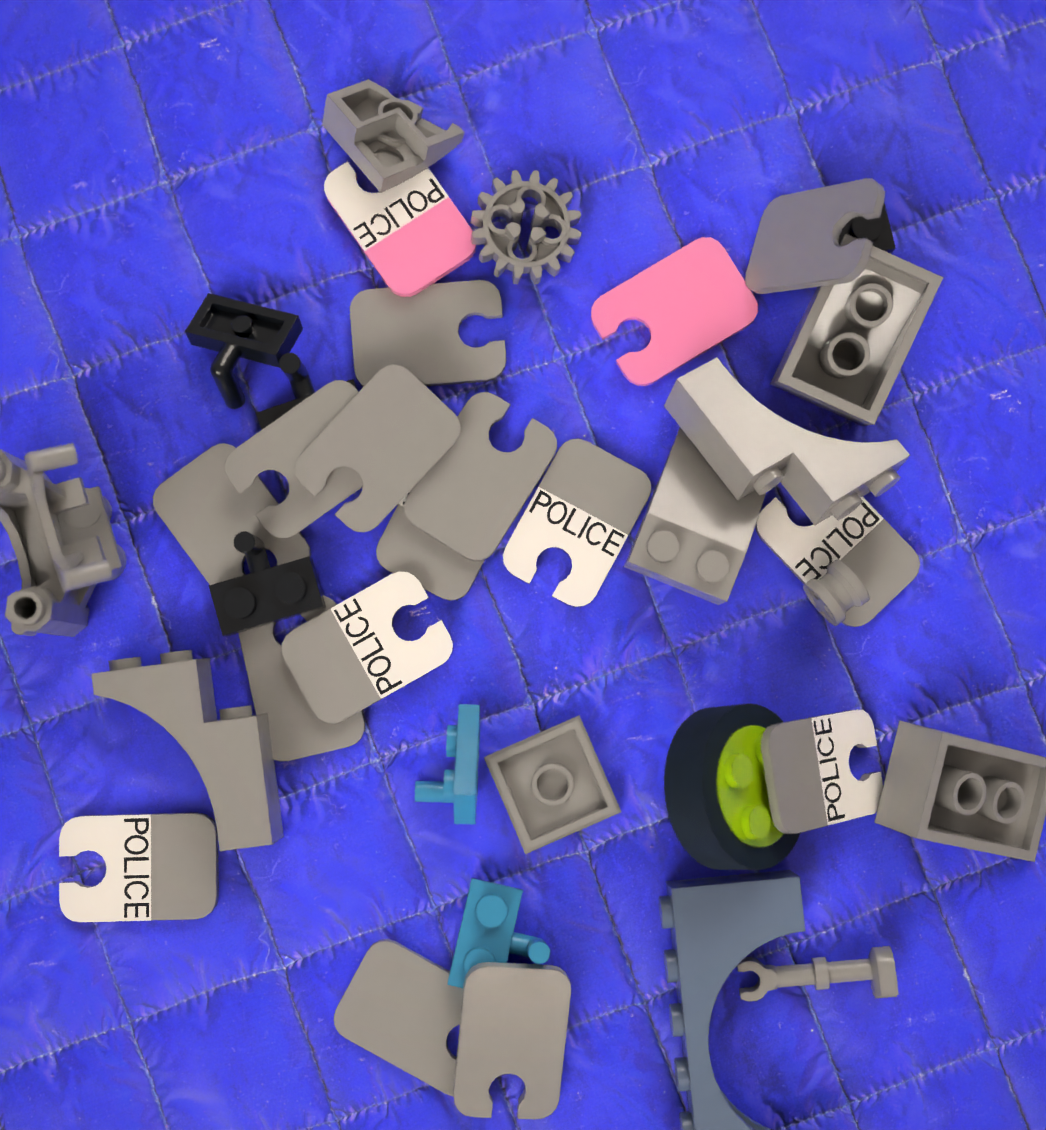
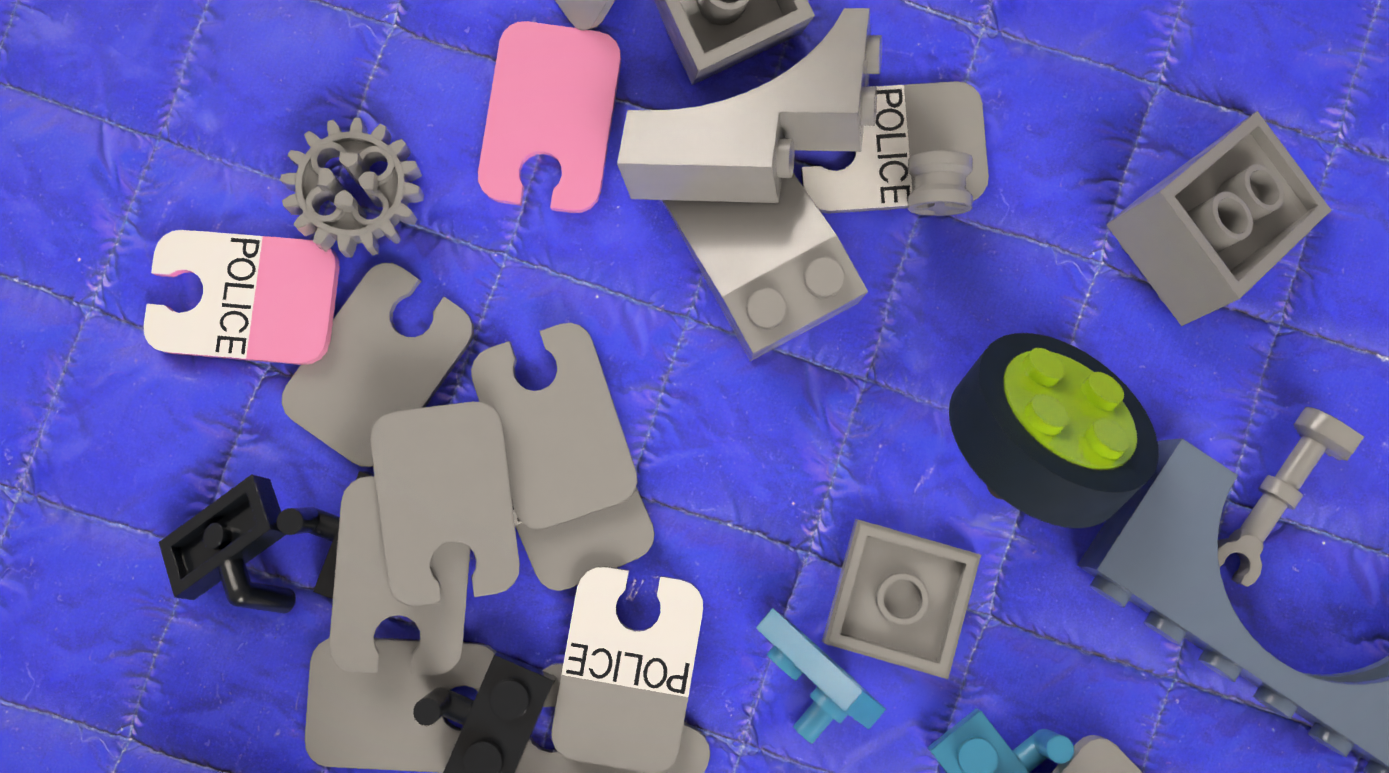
camera: 45 degrees left, 0 degrees up
light grey slope [322,79,465,193] -> none
piece [503,438,651,607] -> none
piece [761,709,883,834] -> none

